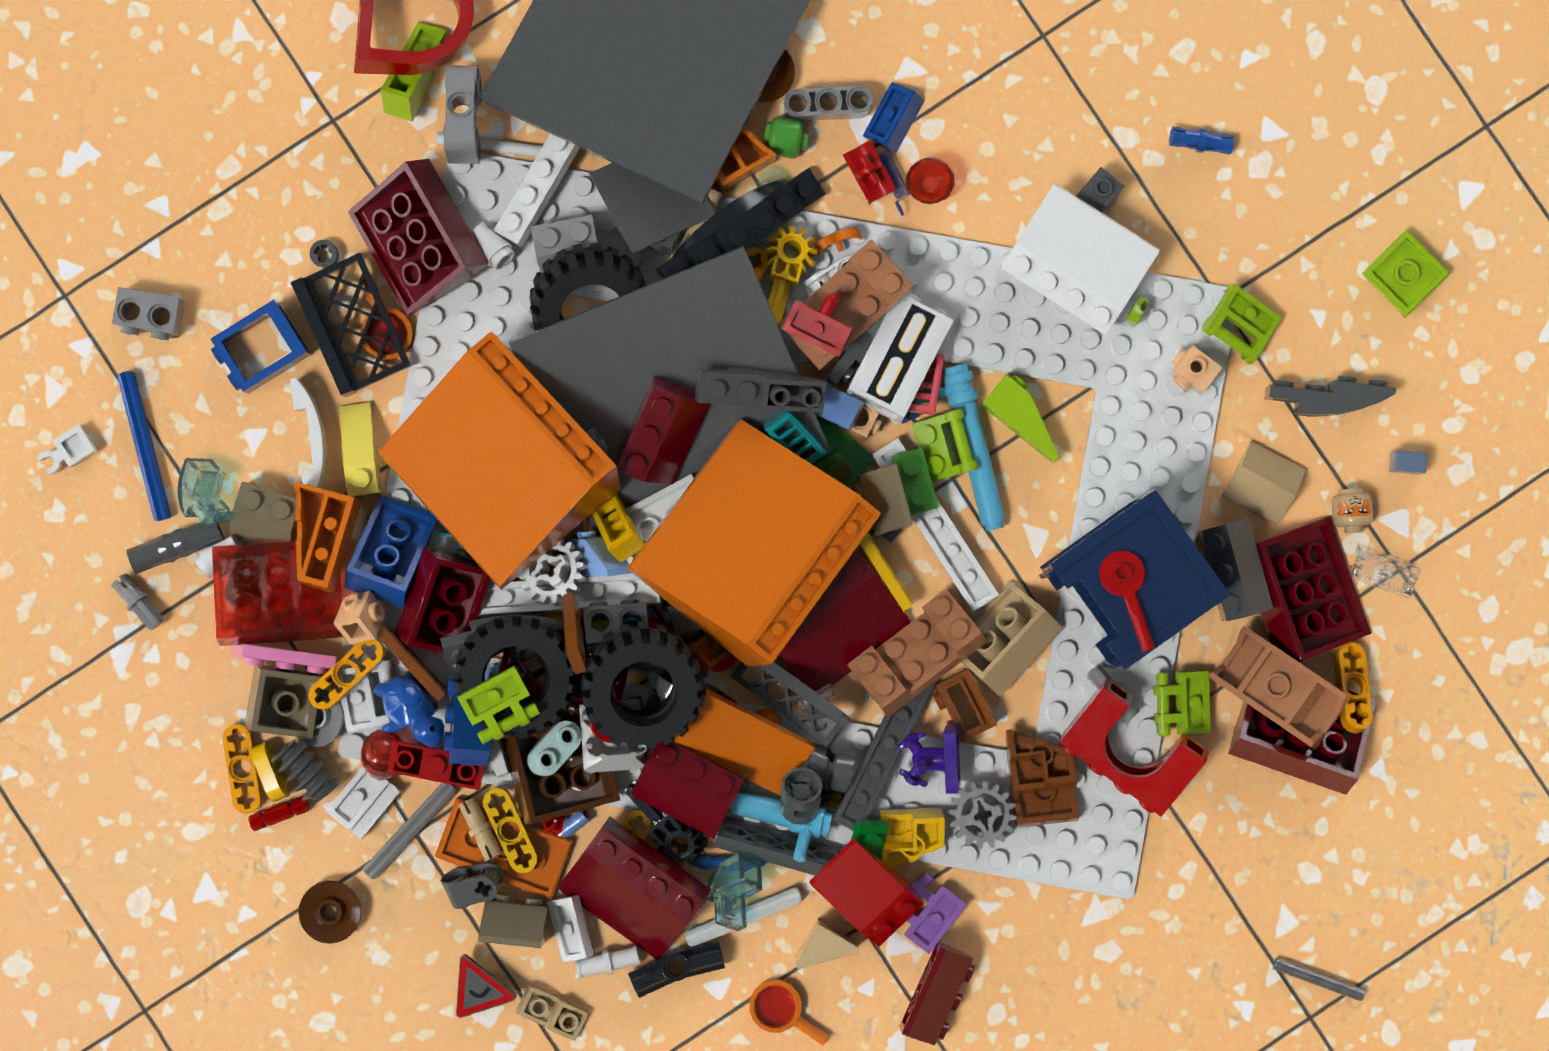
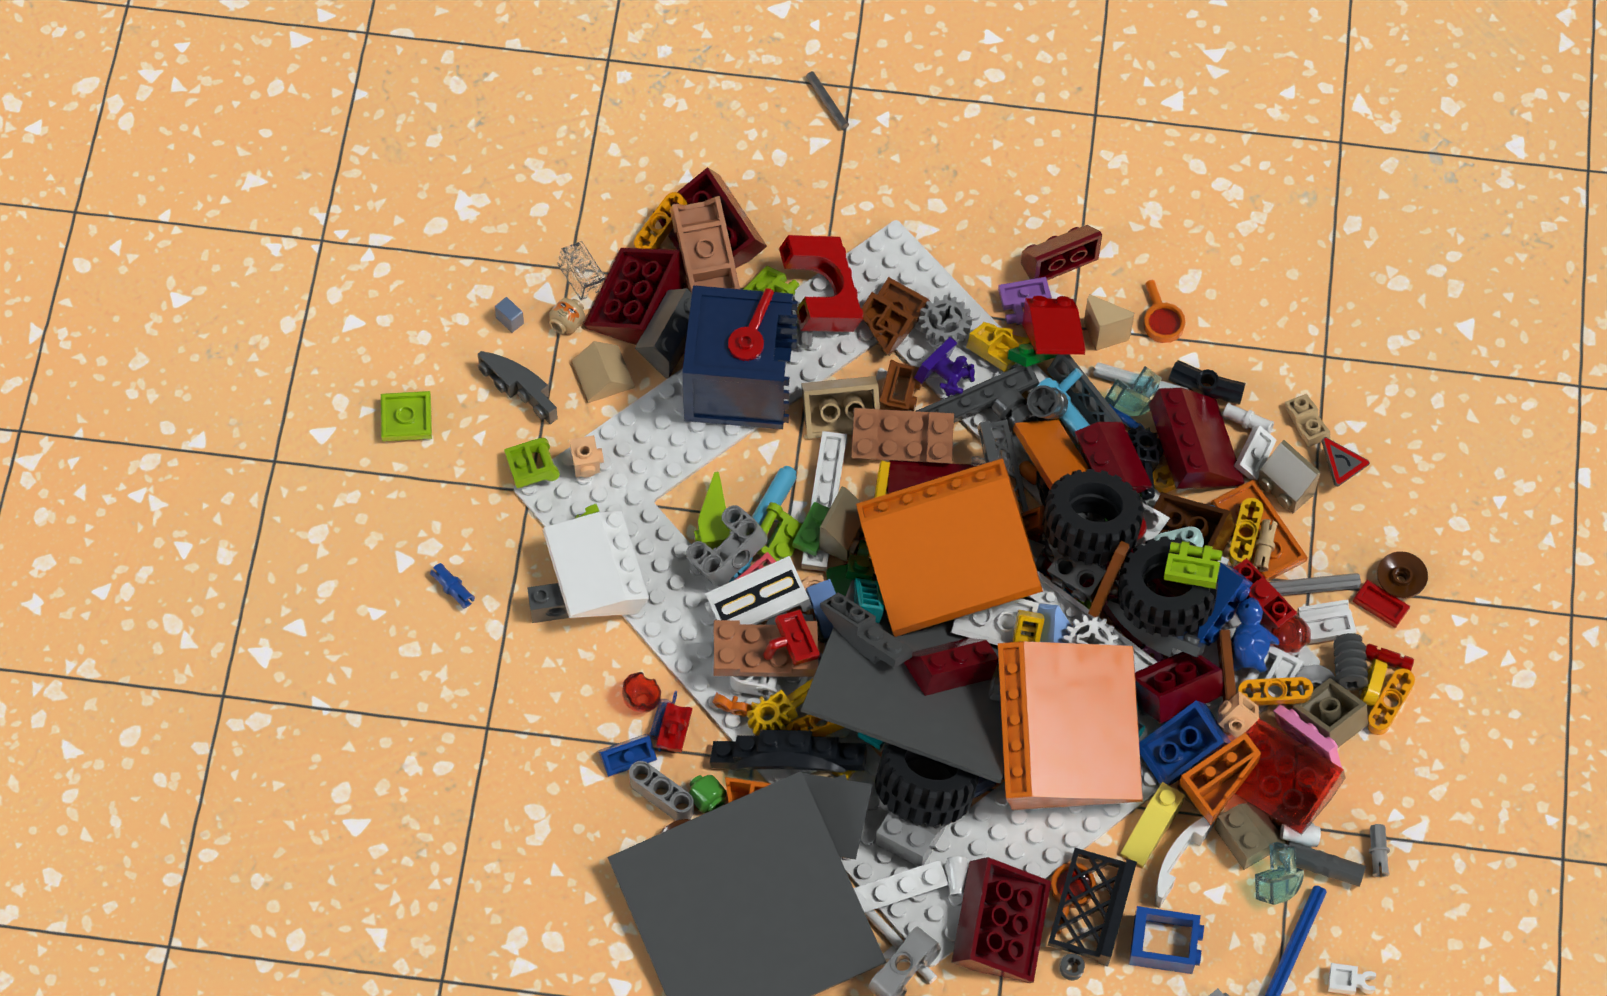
camera: 145 degrees left, 25 degrees down
dark grey piece [441,861,505,909] -> none
none -> light grey beam [686,505,768,586]
none -> red tile [1353,580,1410,628]

